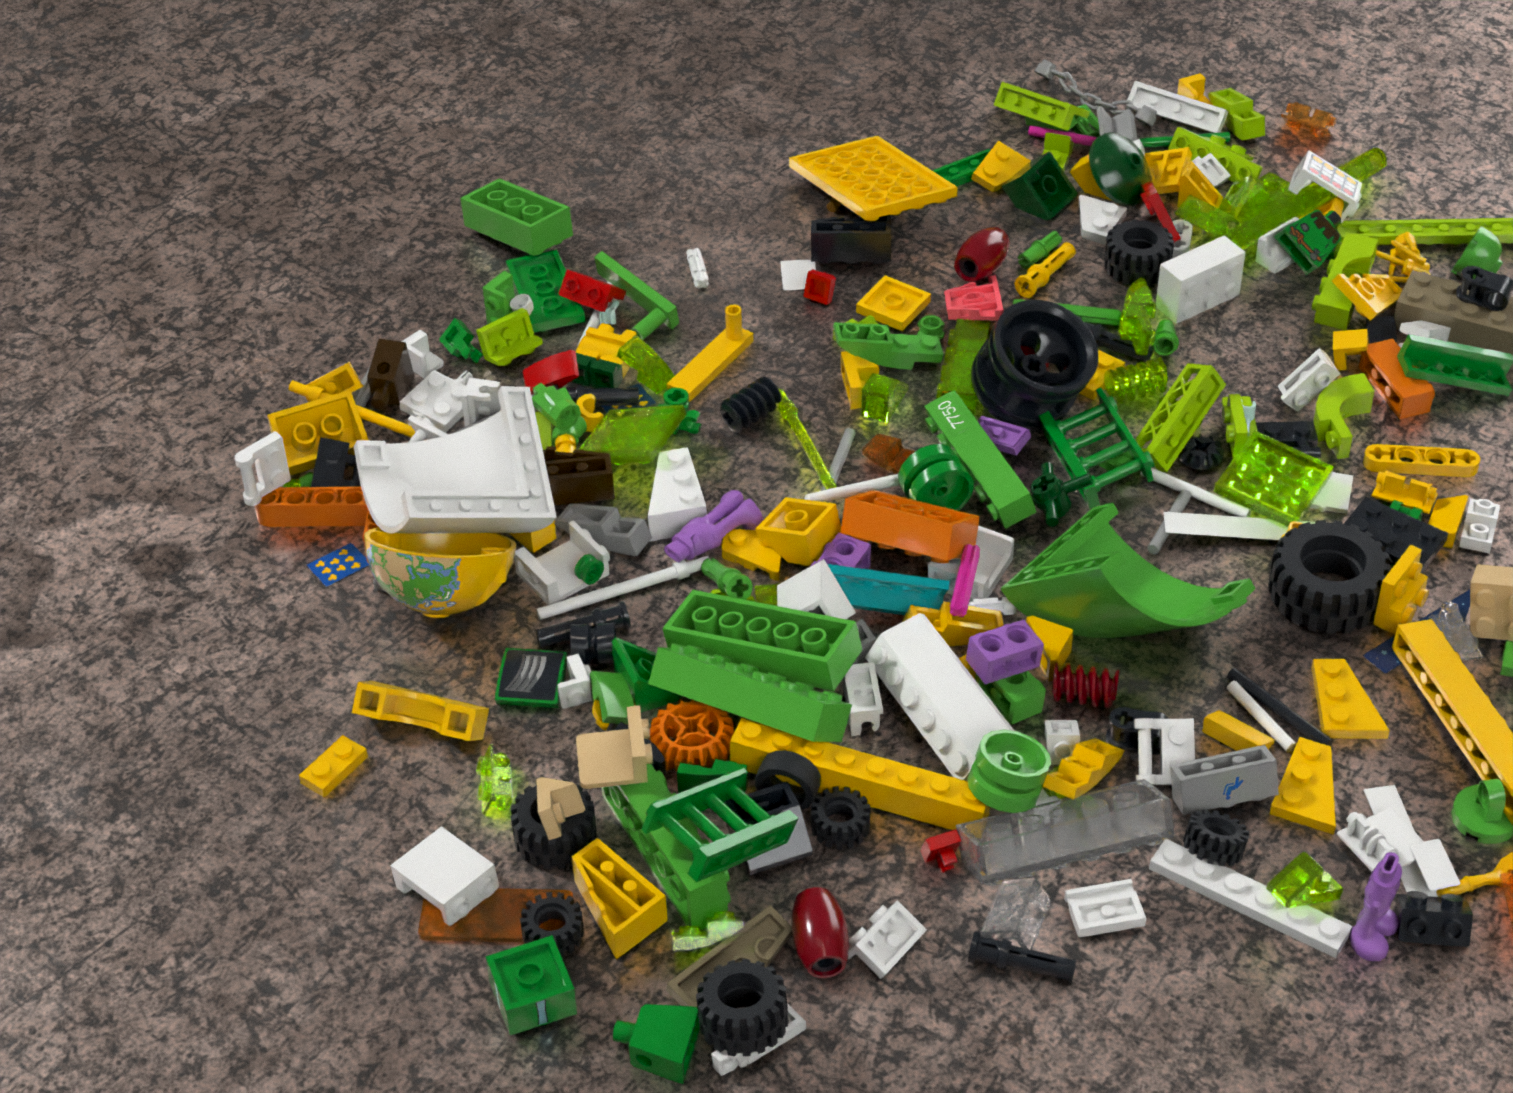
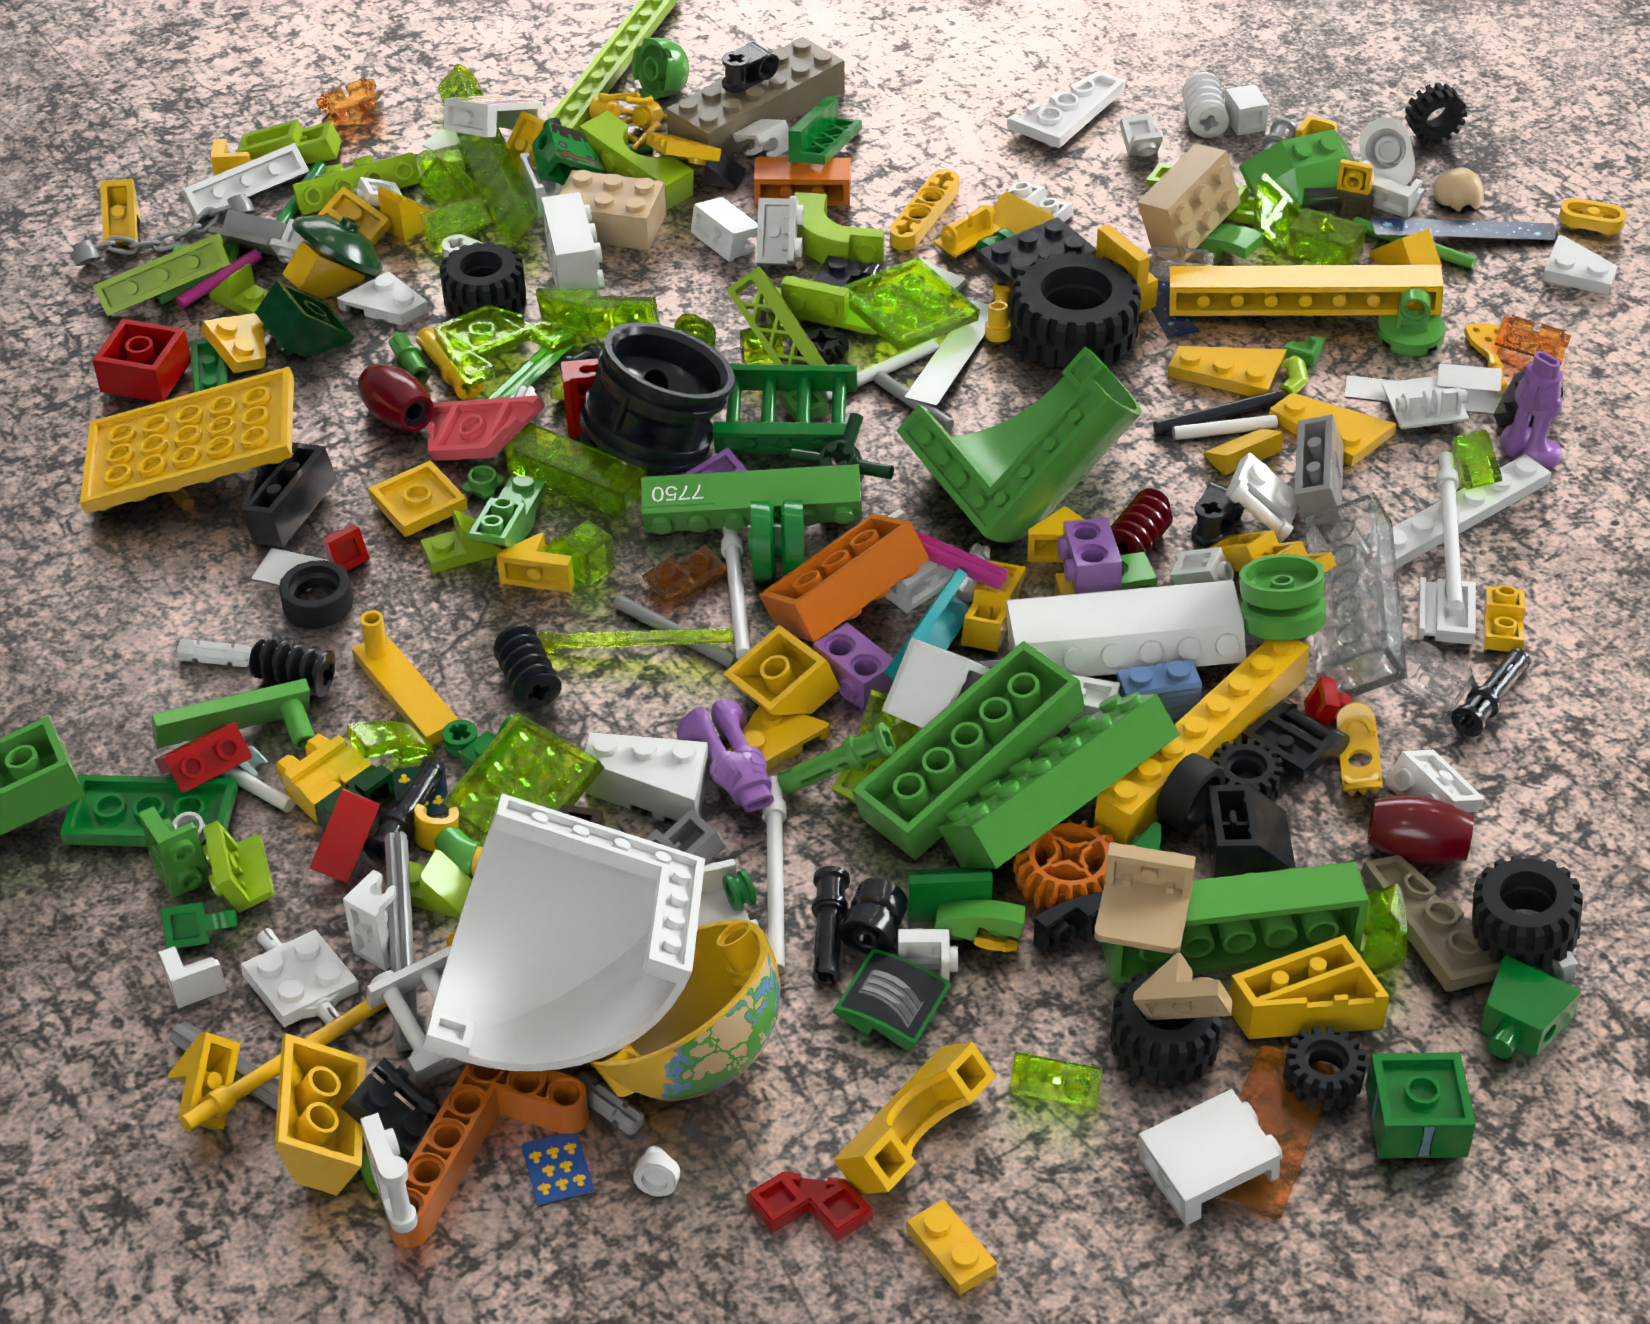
camera: 70 degrees left, 0 degrees up
dark brown torso [367,339,415,410] -> none
bright green rock [532,383,581,430] -> none
green fence [641,768,799,882] -> none
red wing [1140,181,1181,243] -> none
black tyre [1183,810,1250,866] -> none
yellow panel [1333,329,1369,371] -> none
none -> red brick [92,318,191,402]
none -> yellow slope [100,179,141,246]
none -> black piece [249,634,336,698]
none -> black tyre [279,560,353,628]
none -> clear neon green wing [434,305,577,387]
none -> tan brick [559,170,666,250]
none -> white tile [633,1146,680,1197]
none -> white hinge [691,197,758,262]
none -> red tile [746,1171,873,1242]
none -> medium blue brick [1117,658,1202,719]
none -> black plate [1242,698,1350,781]
none -> lime arm [1278,356,1309,397]
none -> bright green tile [1282,336,1326,367]
none -> yellow piece [1336,702,1383,796]
none -> white bar [1436,451,1463,611]
none -> yellow slope [1483,585,1526,652]

